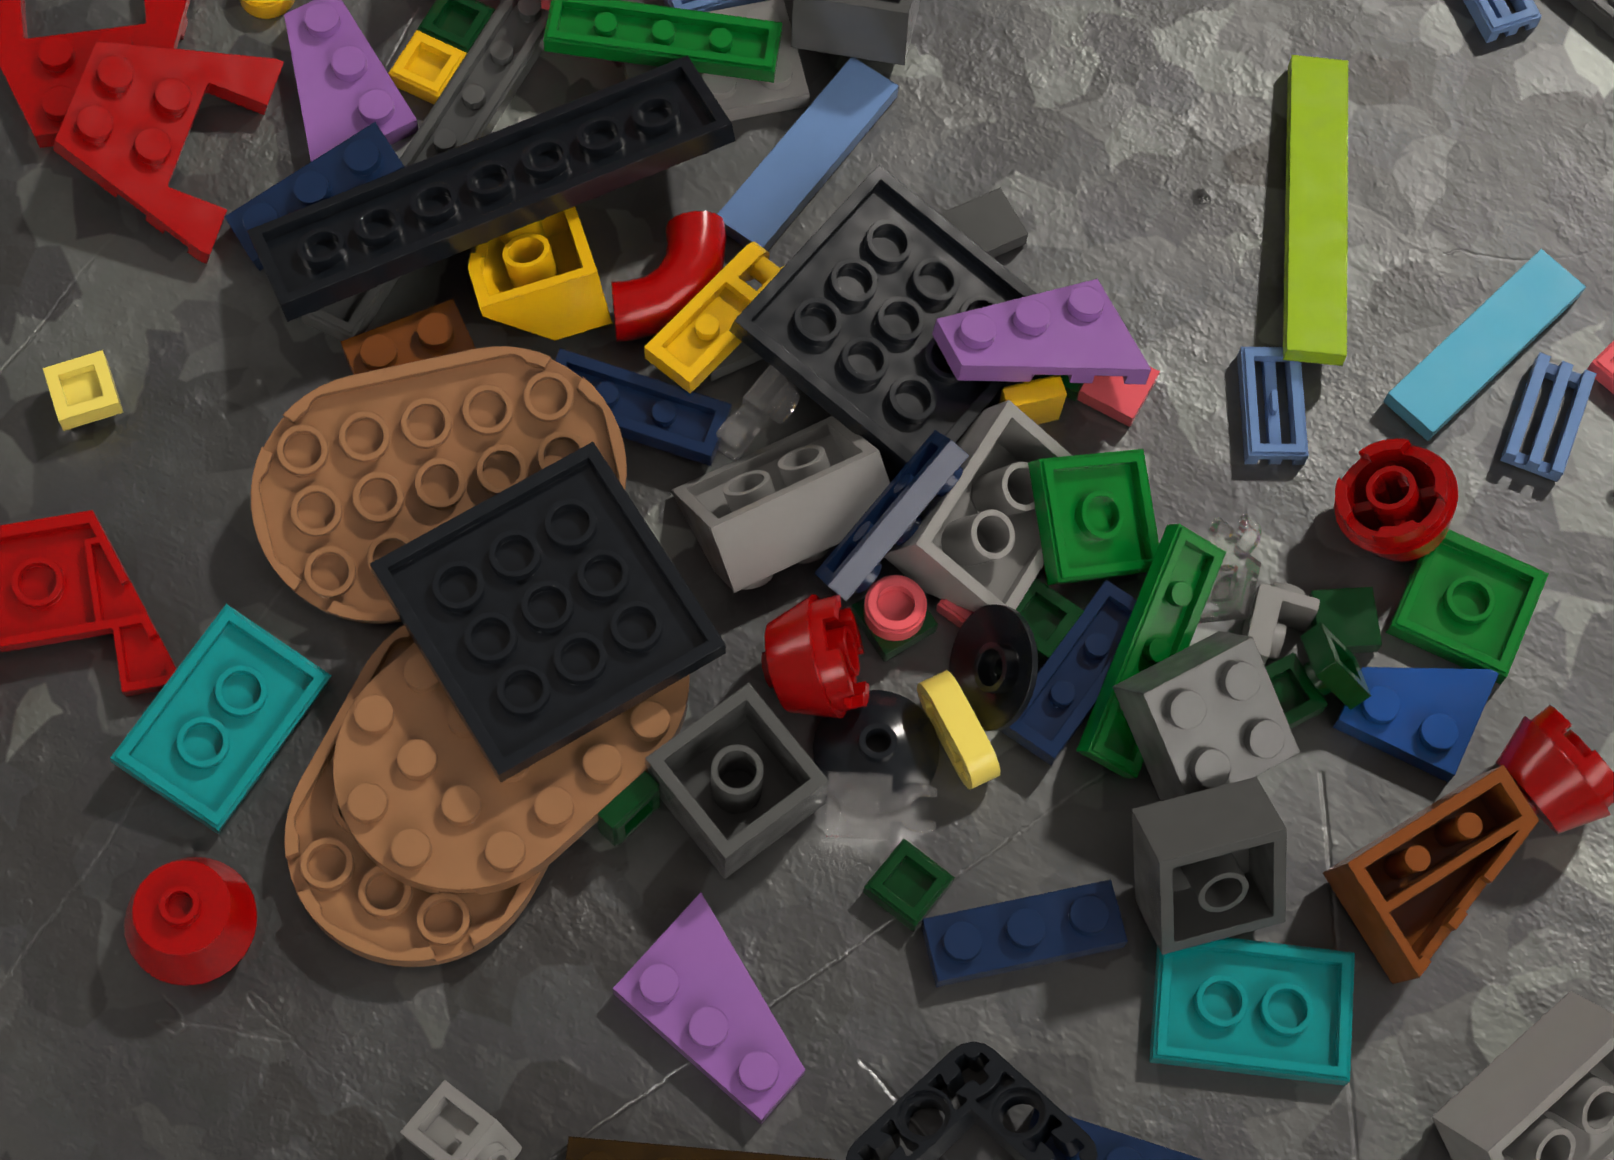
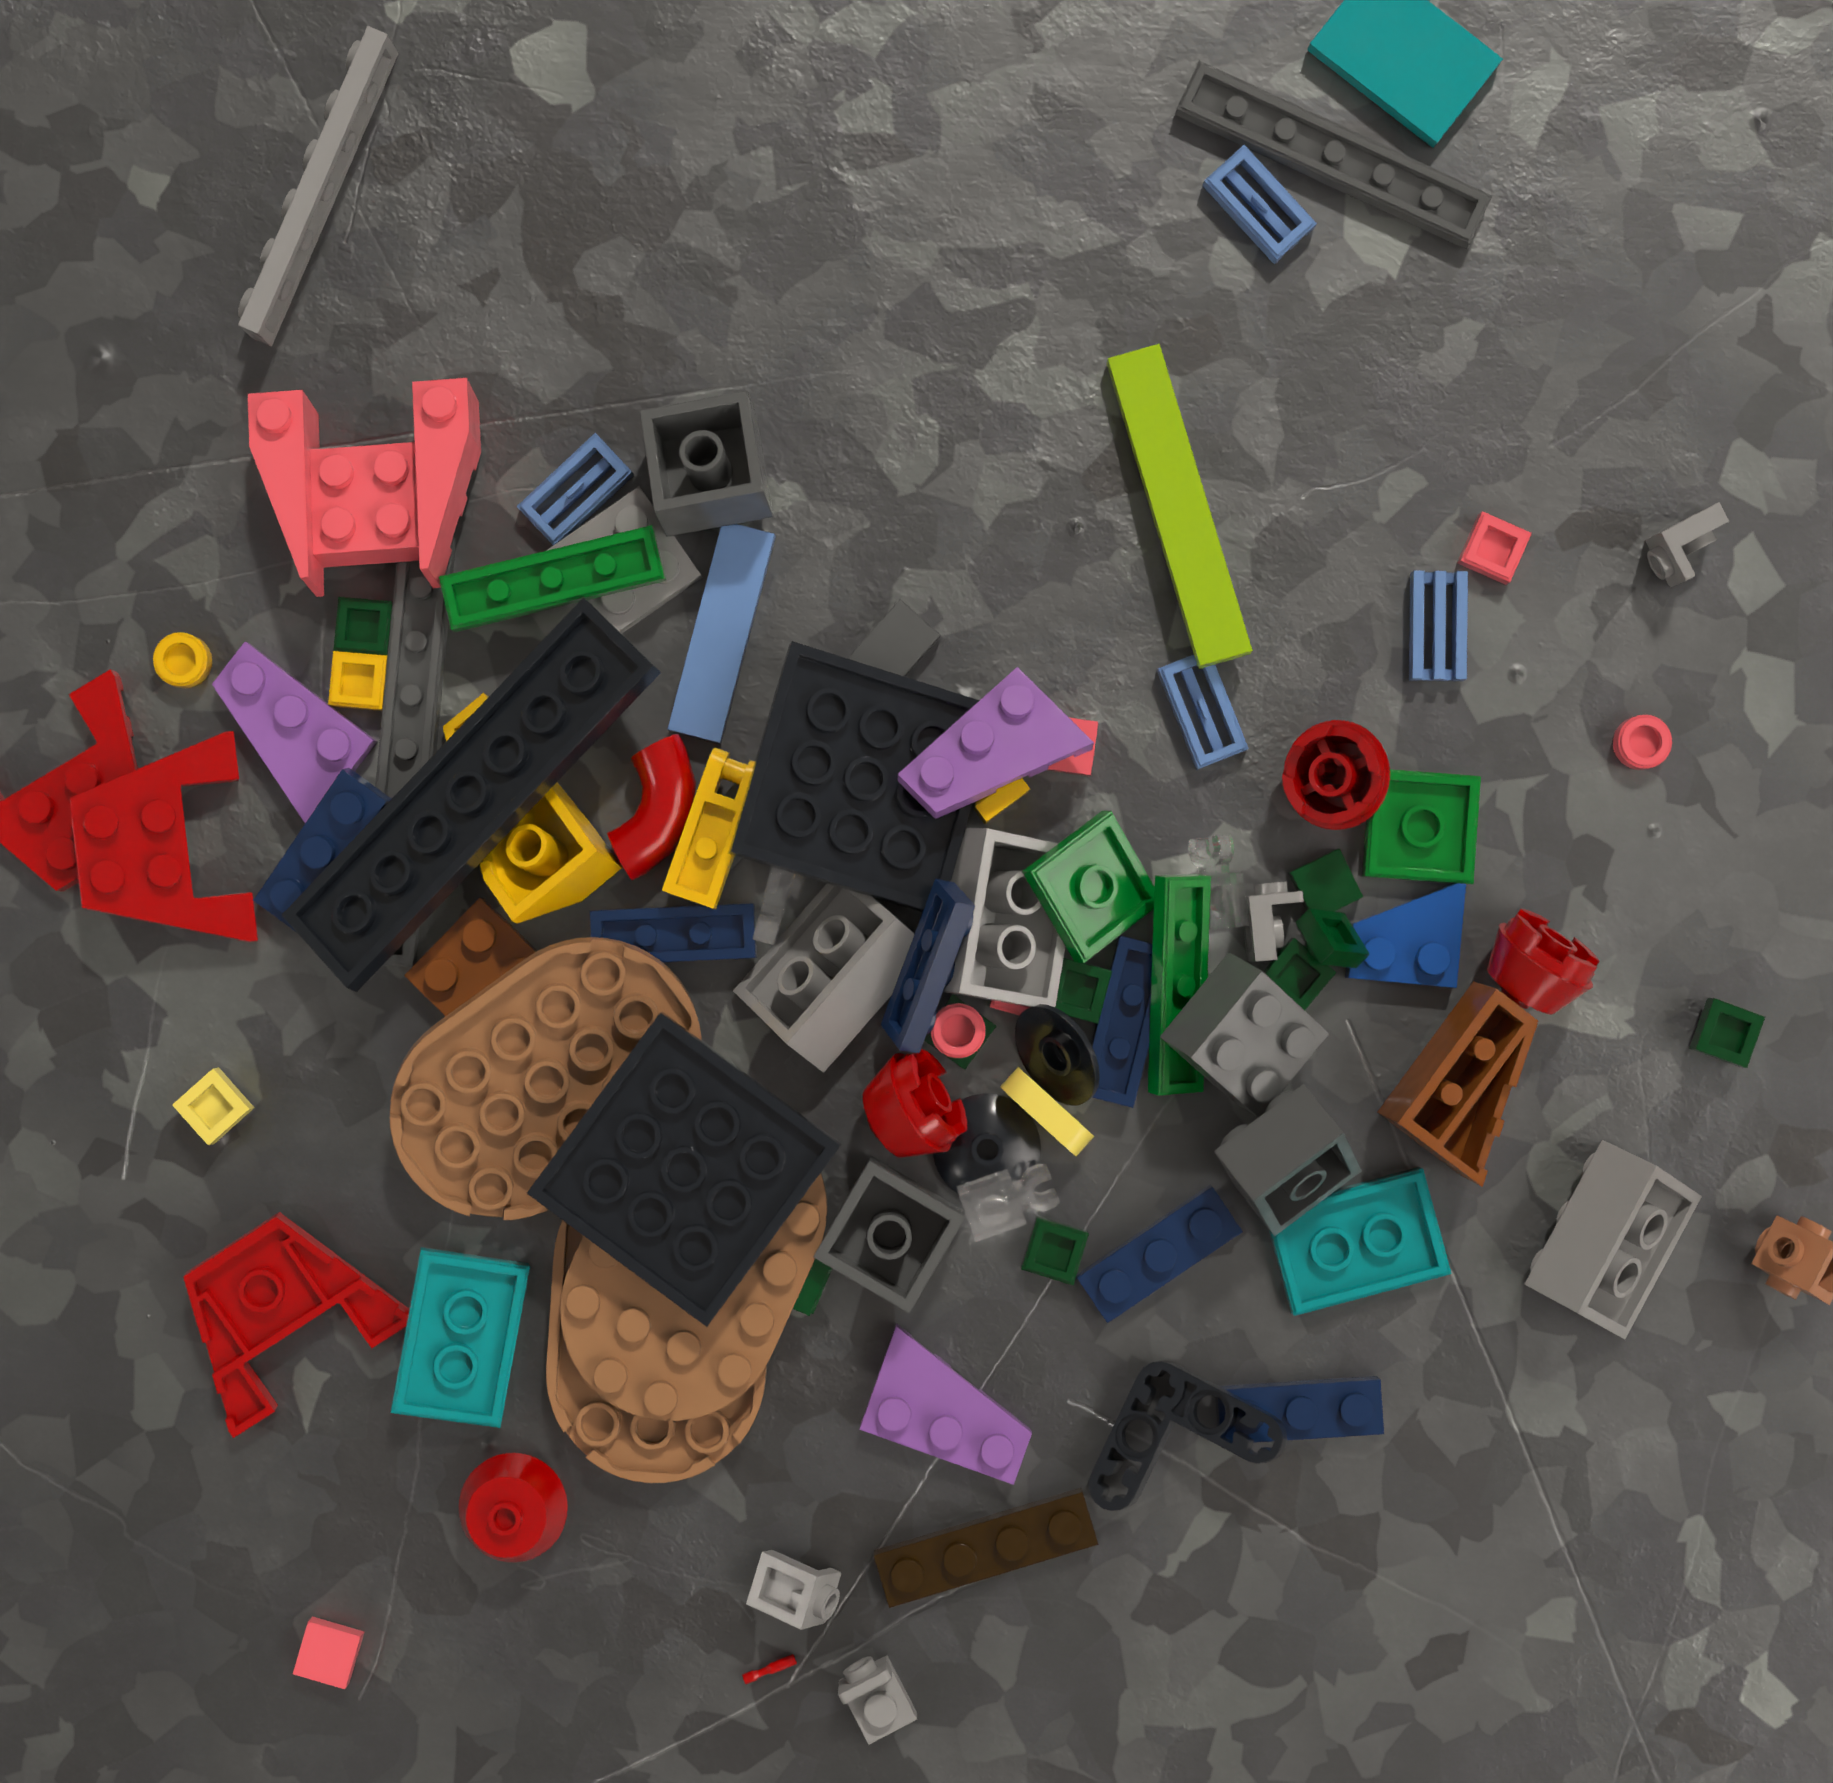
camera: 15 degrees left, 20 degrees up
medium azure tile [1383,249,1586,441] -> none

